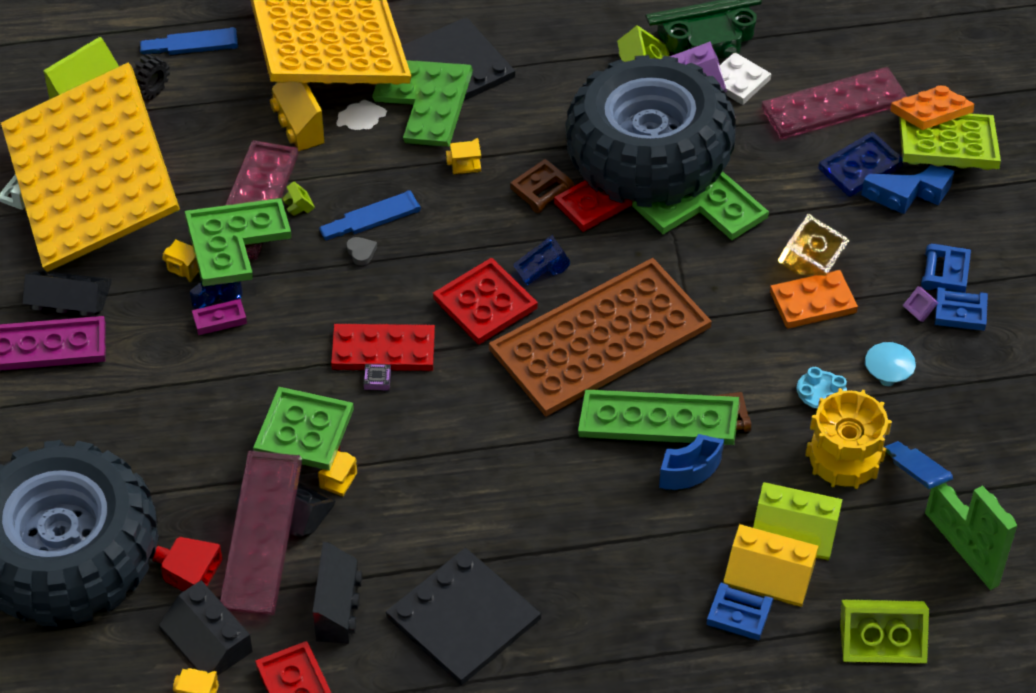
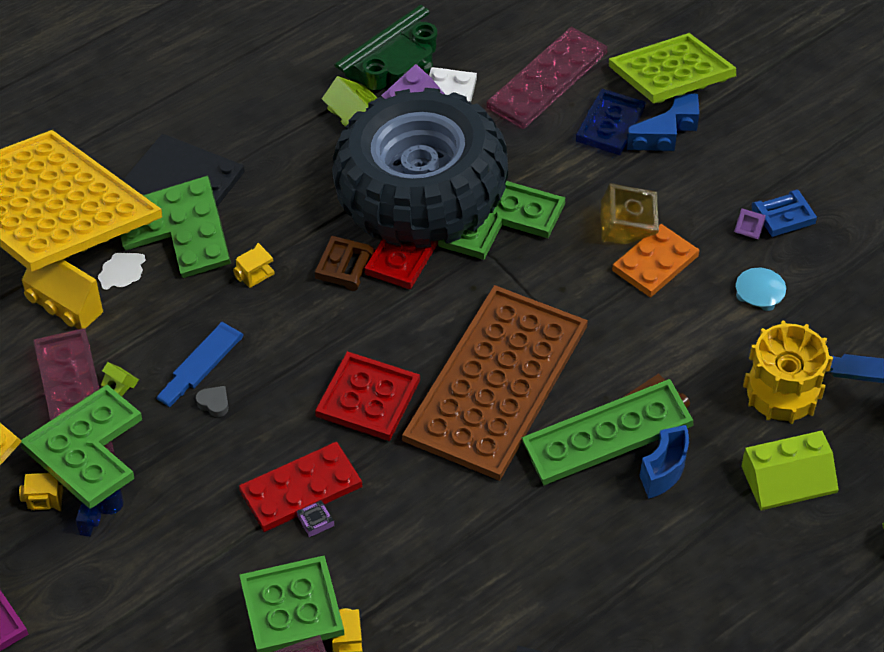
camera: 30 degrees left, 0 degrees up
magenta plate [192,299,247,335] -> none
clear blue plate [513,235,570,285] -> none
blue plate [706,583,773,640] -> none
yellow slope [723,524,818,607] -> none
medium azure dish [796,367,847,409] -> none
orange plate [890,86,975,130] -> none
blue plate [921,244,971,293] -> none

